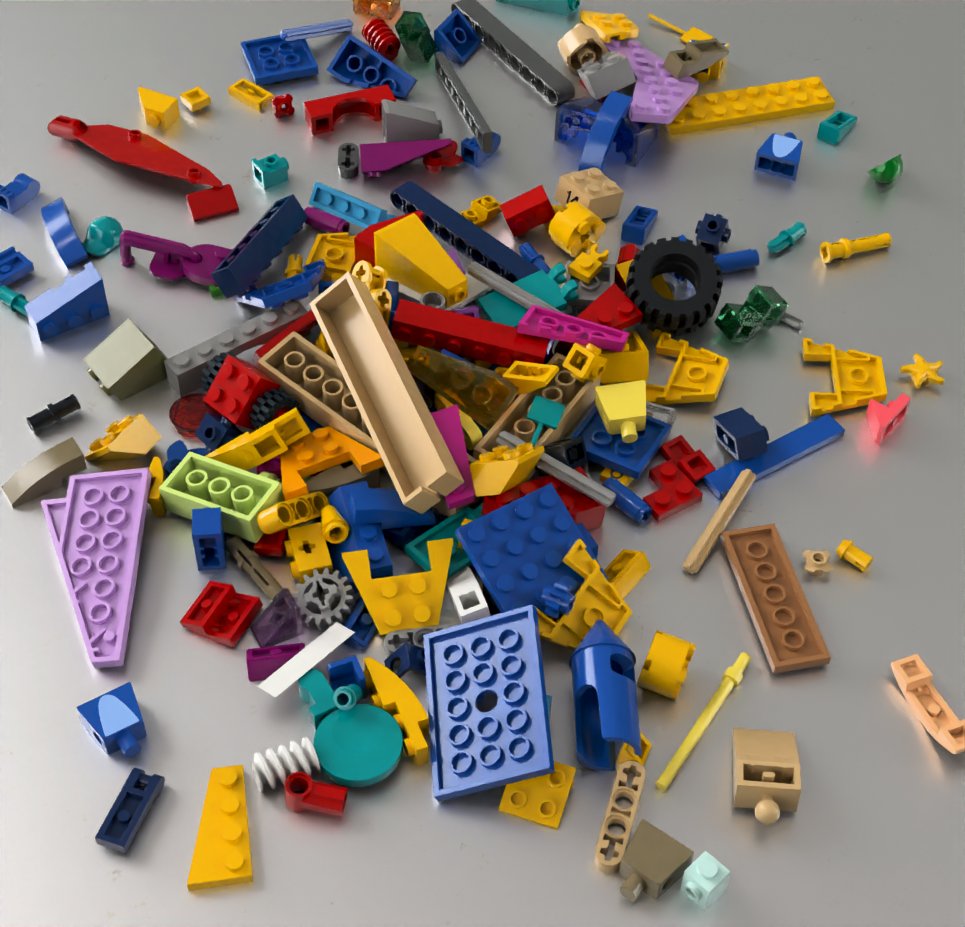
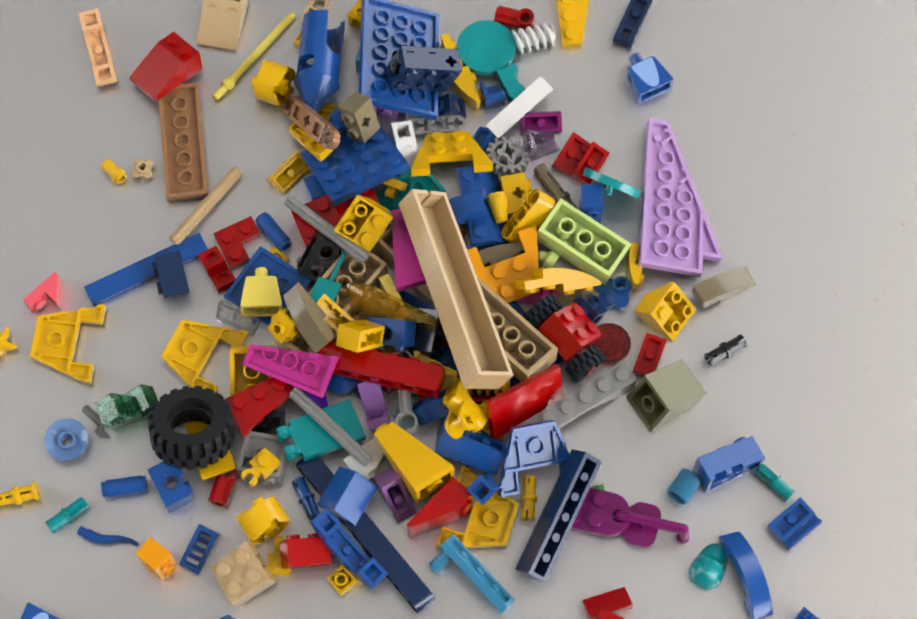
camera: 175 degrees left, 20 degrees up
magenta piece [304,207,350,233] -> none
teal pin [333,684,363,710] -> none
dark blue brick [695,213,731,254] -> none
none -> medium blue dish [44,419,89,461]
none -> blue animal [77,526,139,546]
none -> red slope [129,32,203,101]
none -> light orange brick [135,537,177,581]
none -> medium nougat piece [282,94,340,150]
none -> dark tan slope [283,282,337,354]
none -> blue slope [310,508,388,589]
none -> blue slope [317,467,378,526]
none -> yellow brick [336,319,385,353]
none -> dark tan brick [339,91,380,144]
none -> dark blue piece [386,46,462,93]
none -> blue leg [466,474,501,505]
none -> teal piece [583,167,642,198]
none -> red plate [632,333,667,377]
none -> dark azure piece [667,468,701,505]

